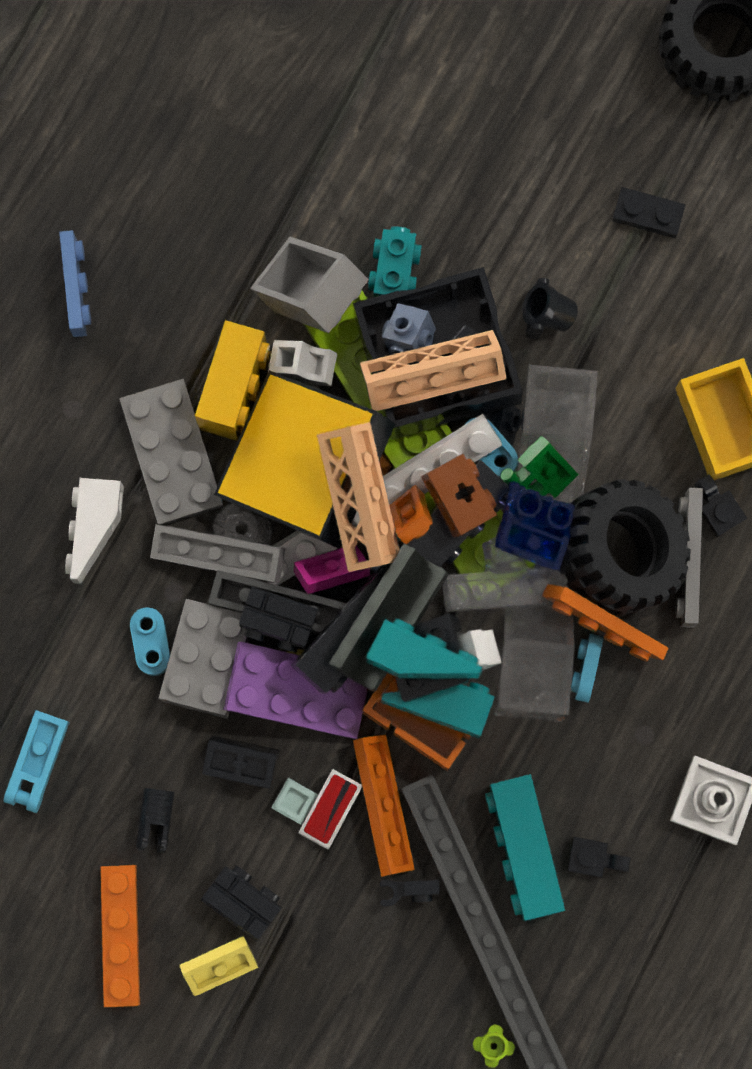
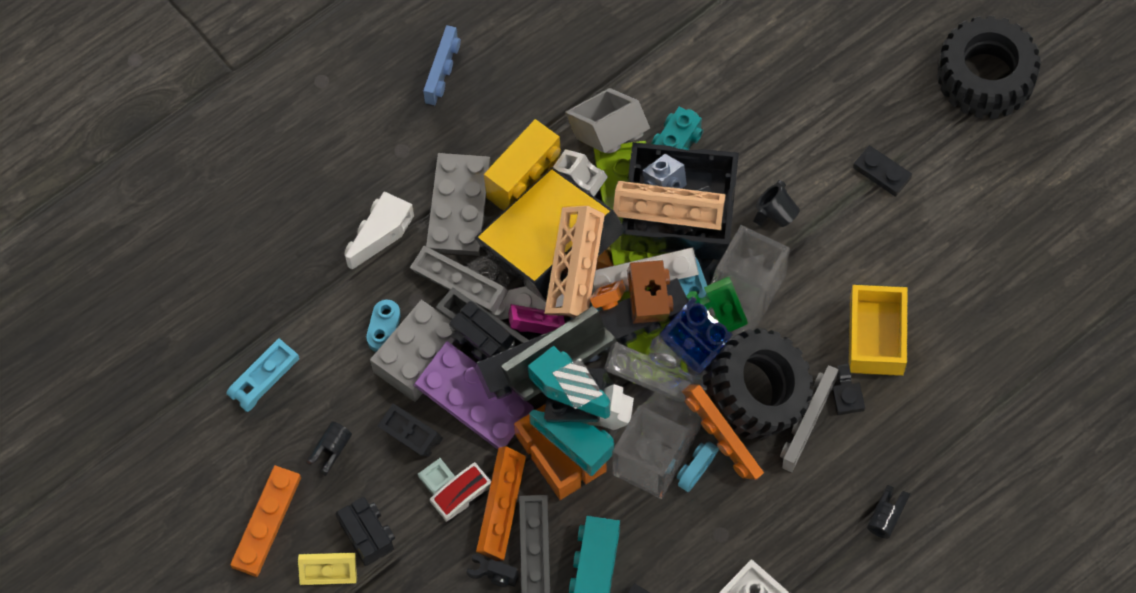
camera: 25 degrees right, 15 degrees down
none -> clear sticker [553,359,603,409]

